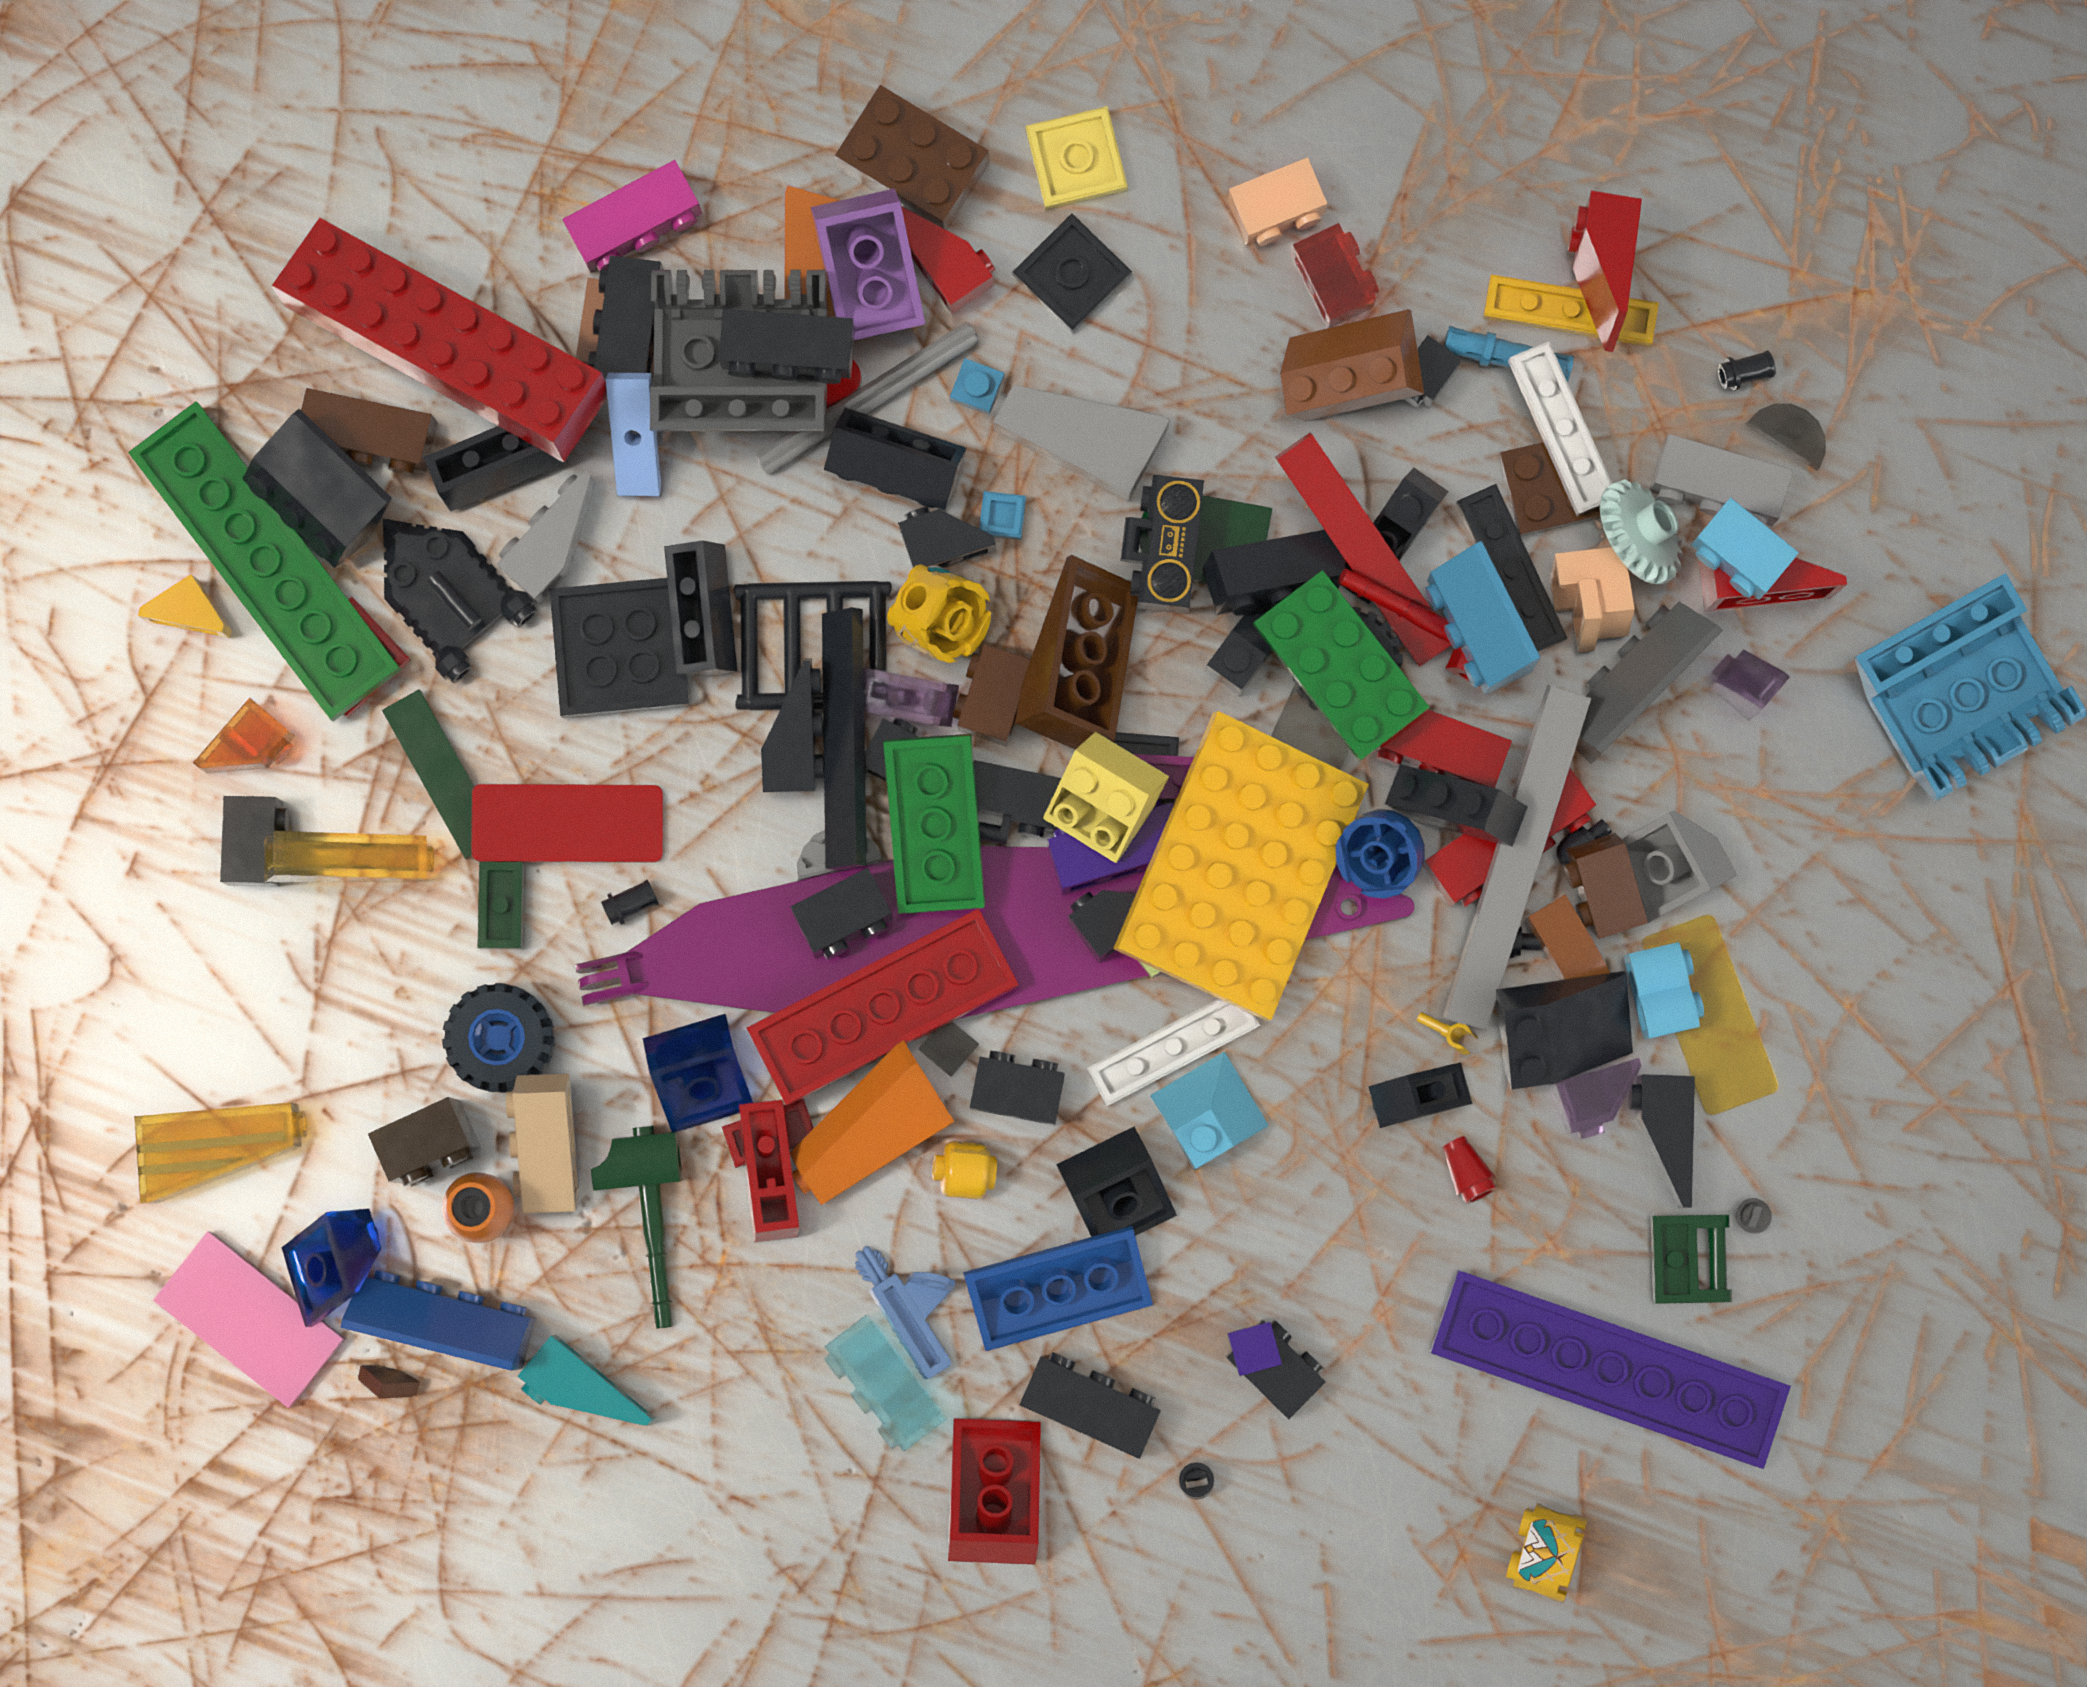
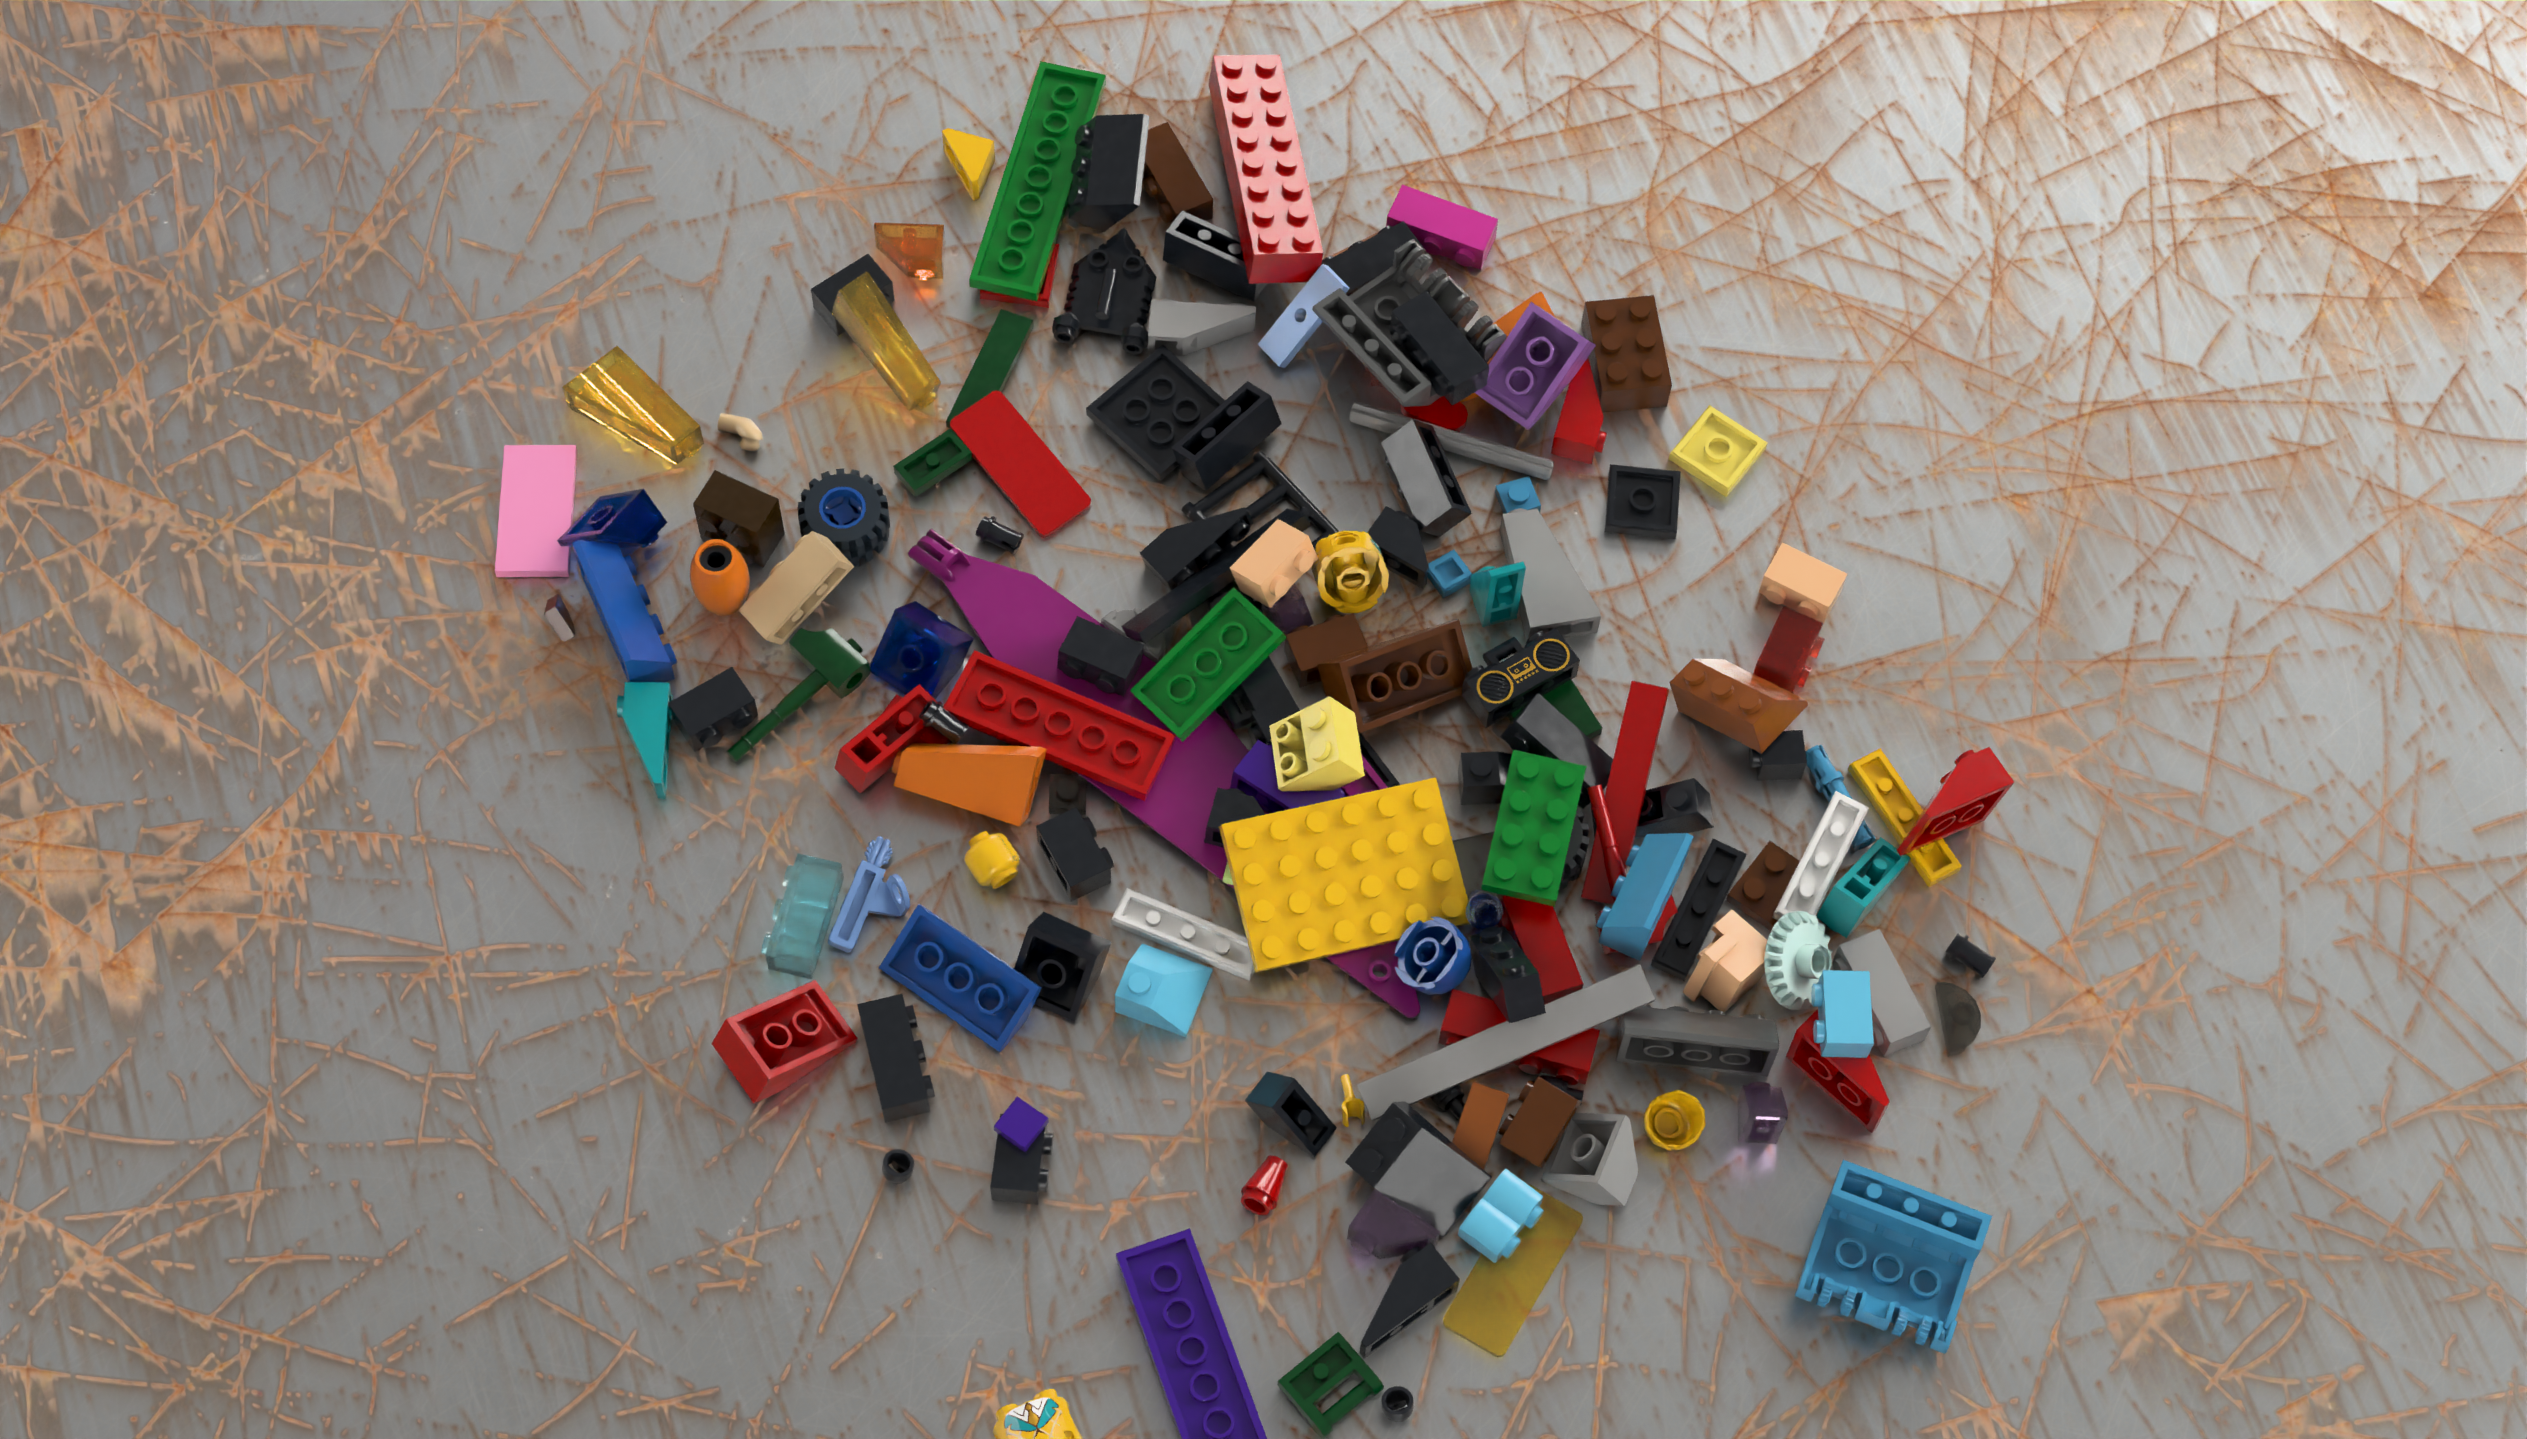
camera: 45 degrees right, 20 degrees down
none -> black brick [668,667,758,752]
none -> tan arm [718,413,762,451]
none -> black pin [919,700,968,744]
none -> light nougat brick [1230,519,1318,608]
none -> clear blue cone [1466,890,1503,930]
none -> teal slope [1469,561,1526,627]
none -> yellow hair [1643,1090,1706,1151]
none -> teal slope [1816,837,1911,938]

